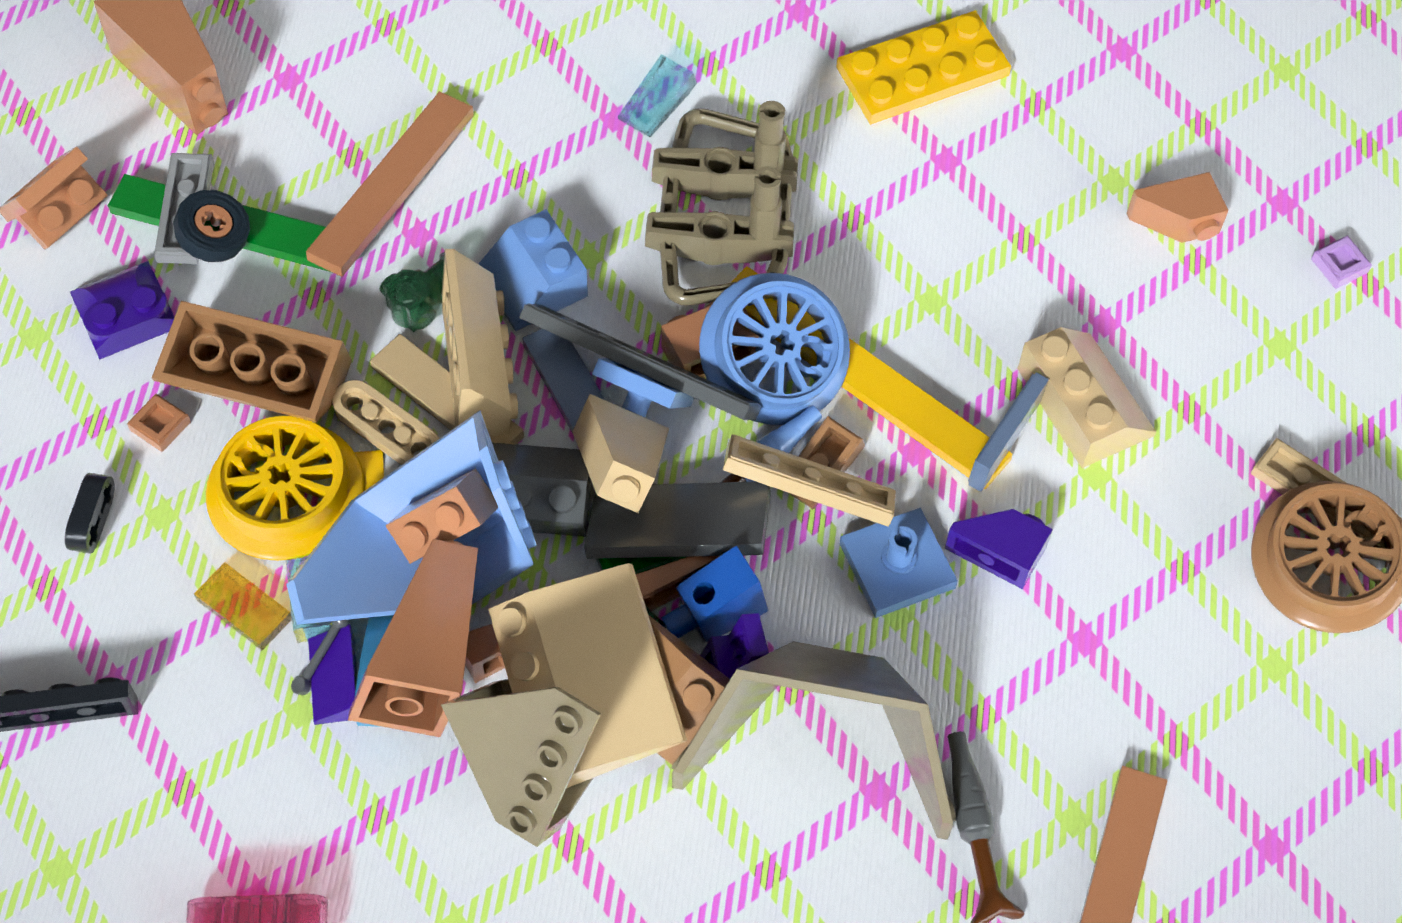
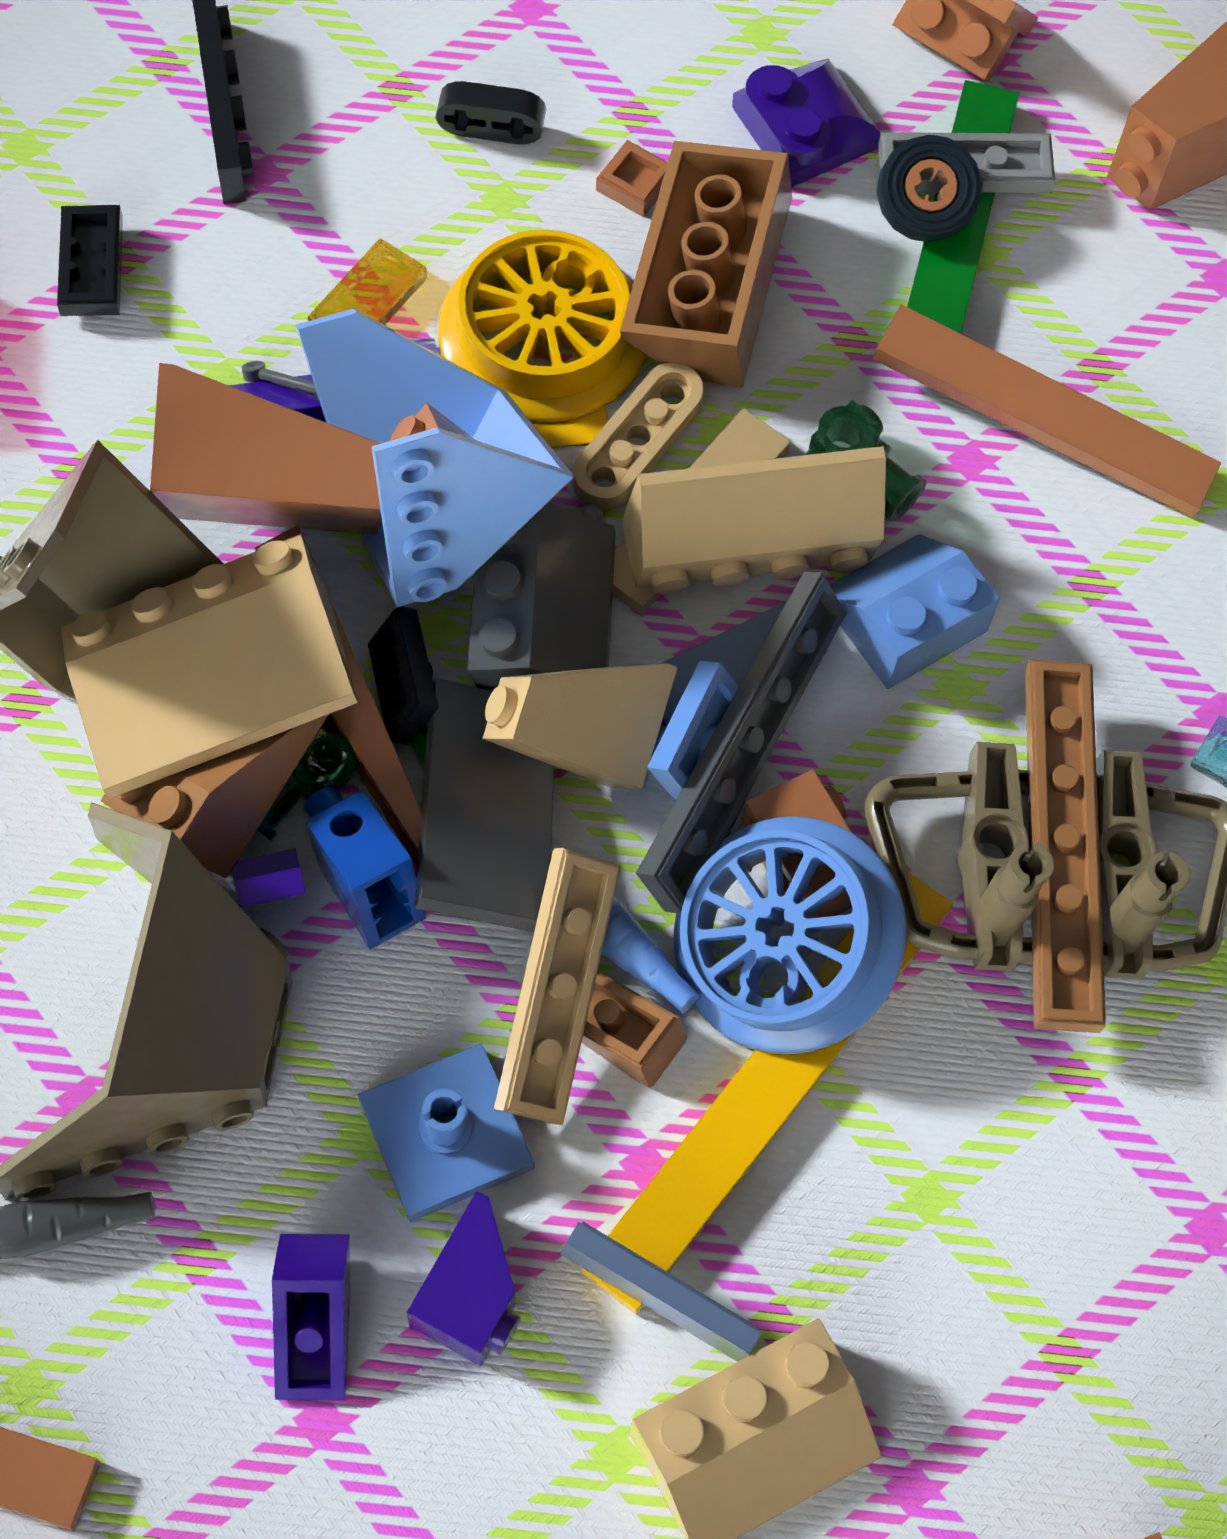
camera: 85 degrees right, 5 degrees up
none -> black plate [57,205,123,316]
none -> dark purple slope [272,1234,350,1401]
none -> black plate [368,606,439,746]
none -> medium nougat tile [1025,659,1106,1033]

